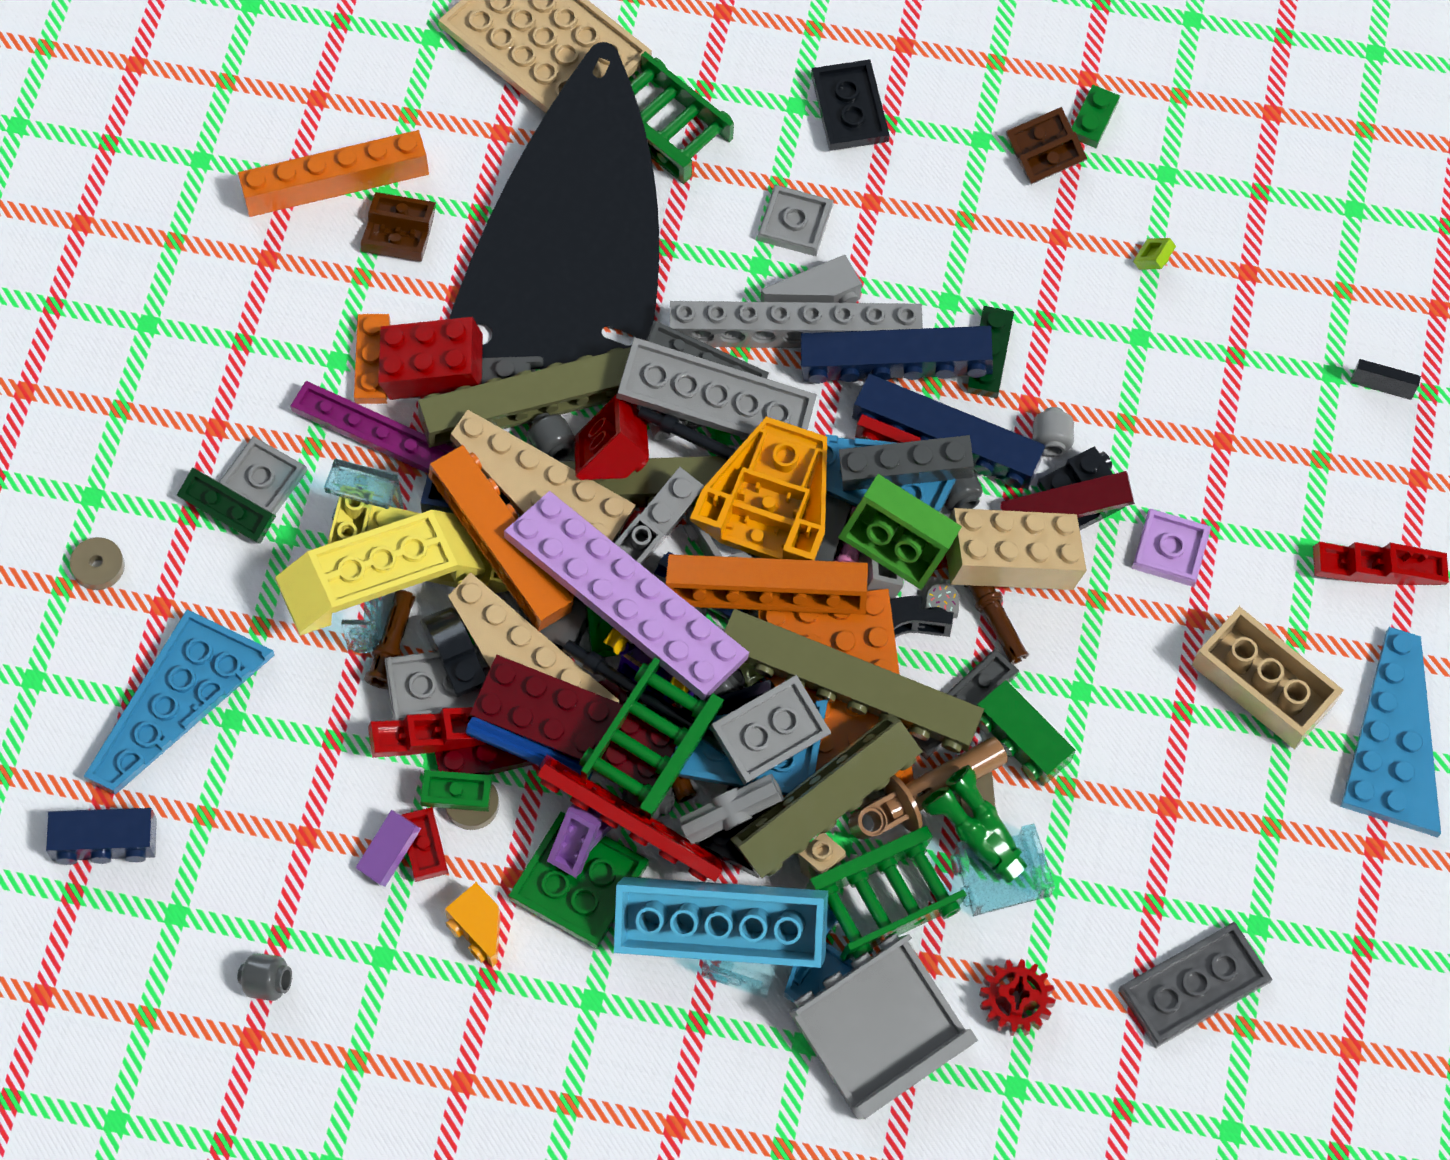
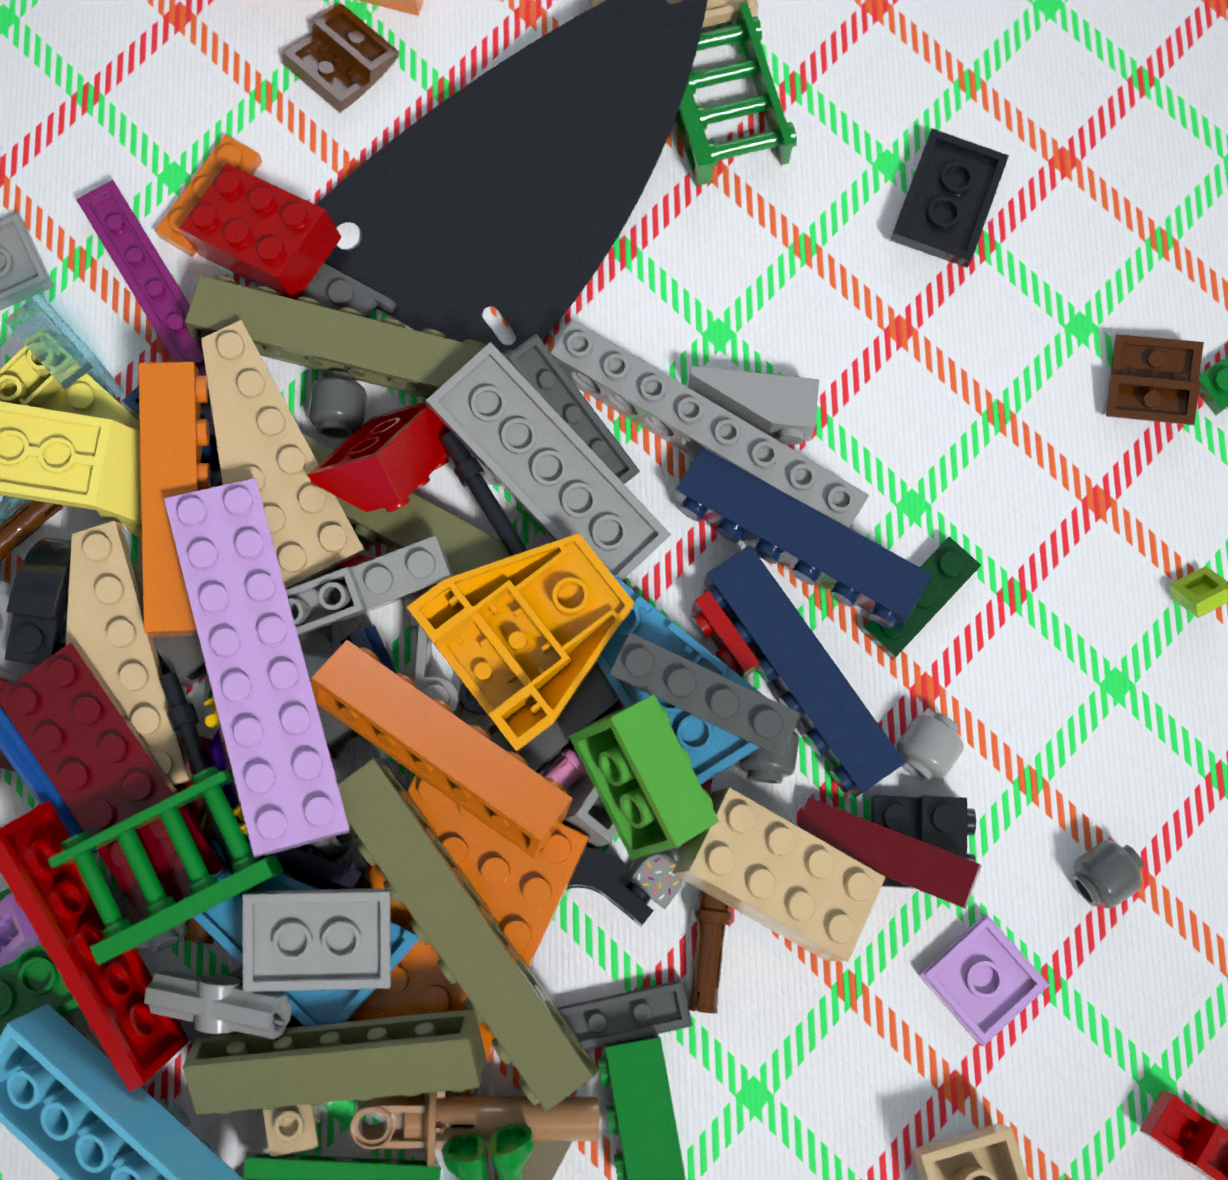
camera: 30 degrees right, 10 degrees up
light grey tile [757,185,834,256] -> none
none -> dark grey head [1072,840,1144,908]

